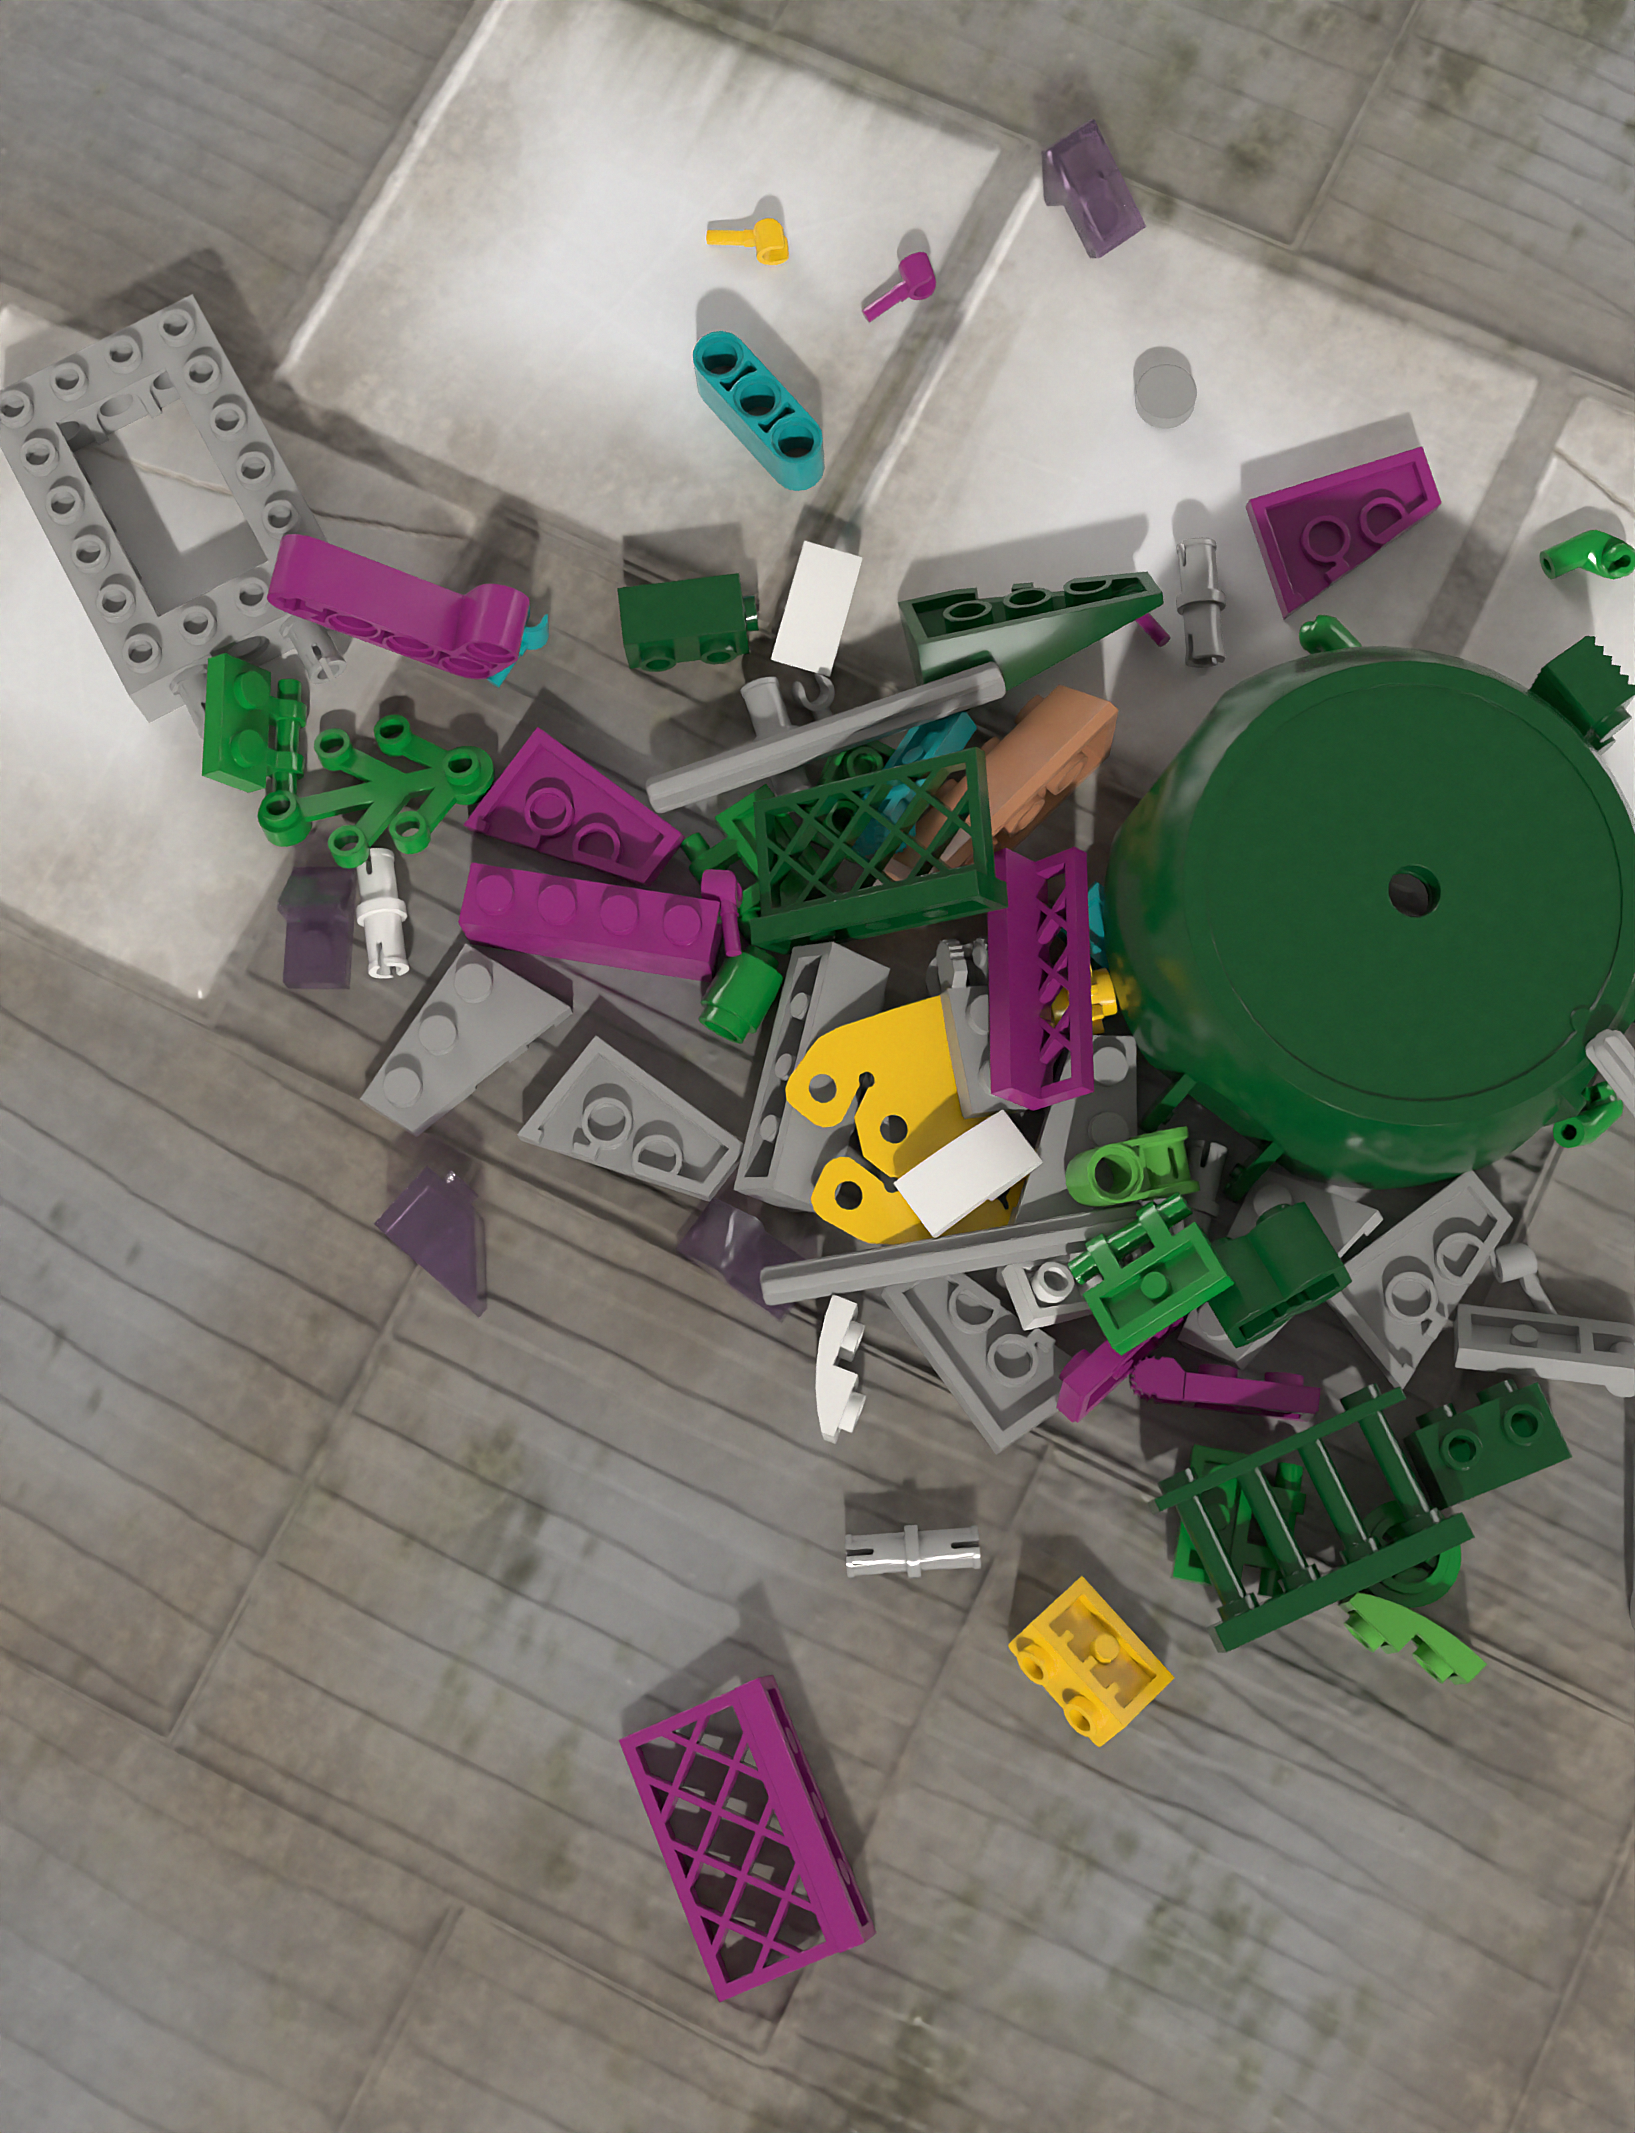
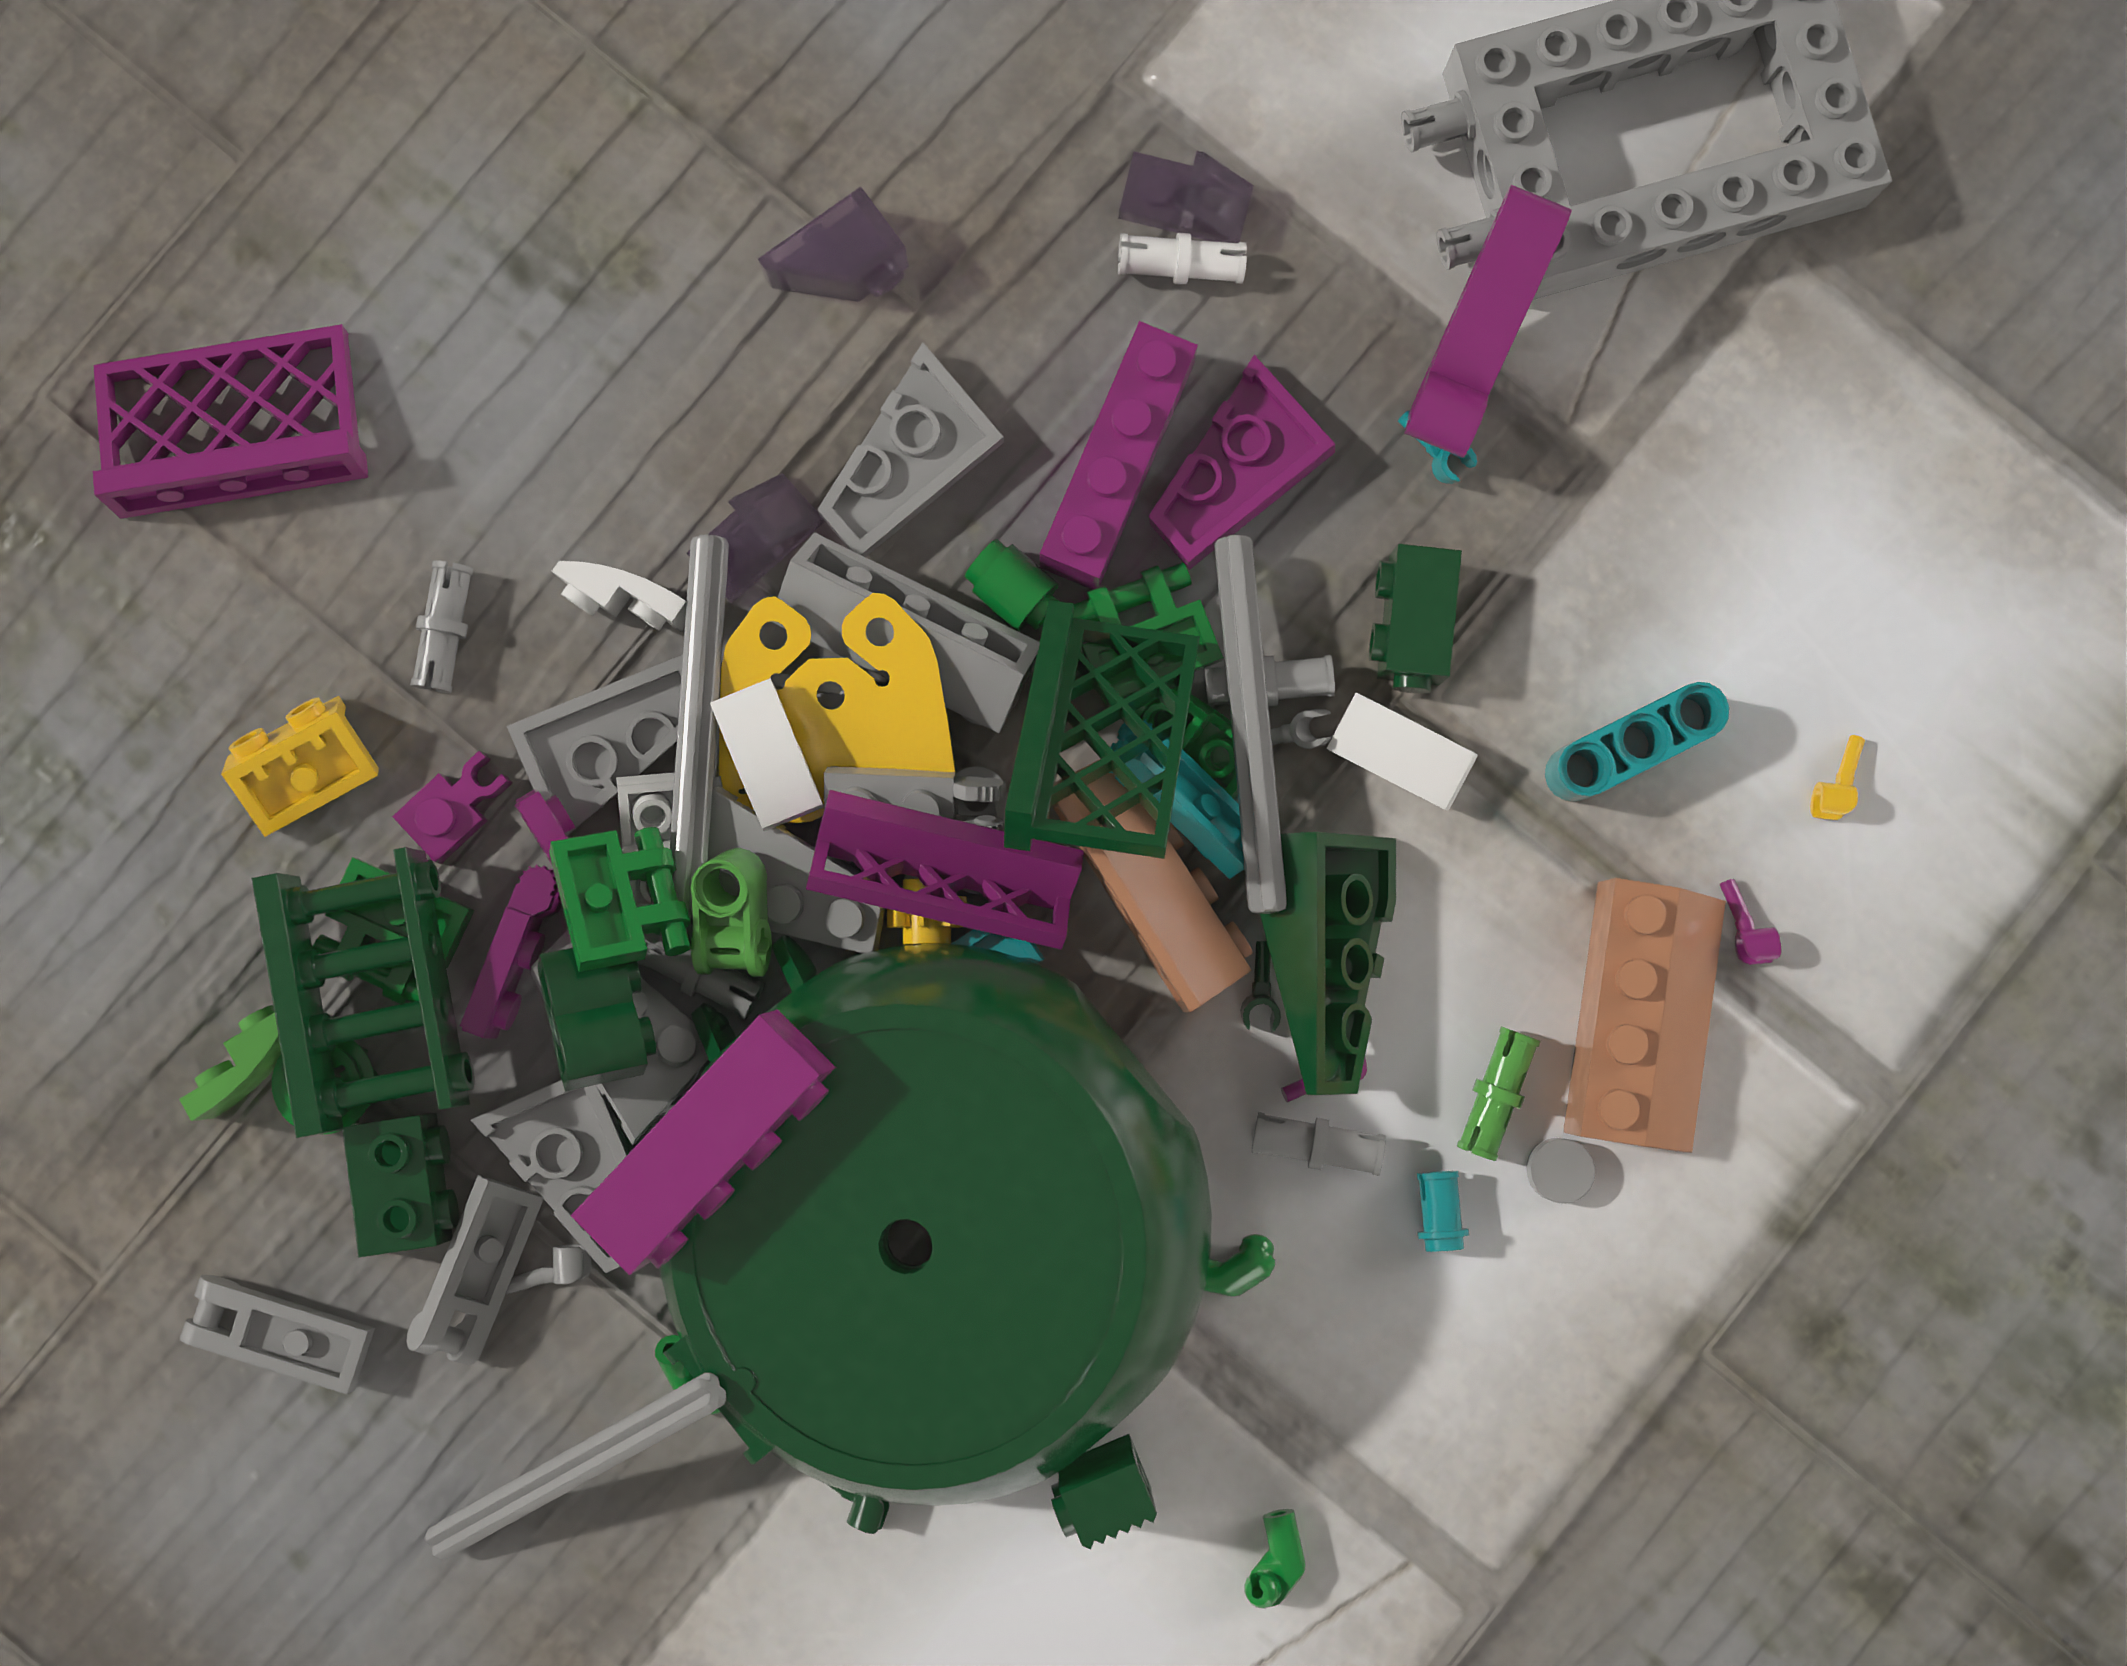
camera: 90 degrees right, 10 degrees up
green plate [202,653,307,795] -> none
green plant [257,714,495,868] -> none
light grey wing [360,944,573,1137] -> none
magenta hand [701,869,743,957] -> none
clear purple slope [1041,119,1146,258] -> none
magenta wing [1245,446,1442,620] -> none
none -> magenta plate [392,750,513,864]
none -> magenta brick [570,1009,836,1275]
none -> dark green hand [1240,941,1281,1032]
none -> teal pin [1417,1171,1469,1252]
none -> bright green pin [1457,1026,1541,1161]
none -> nougat slope [1563,878,1726,1153]

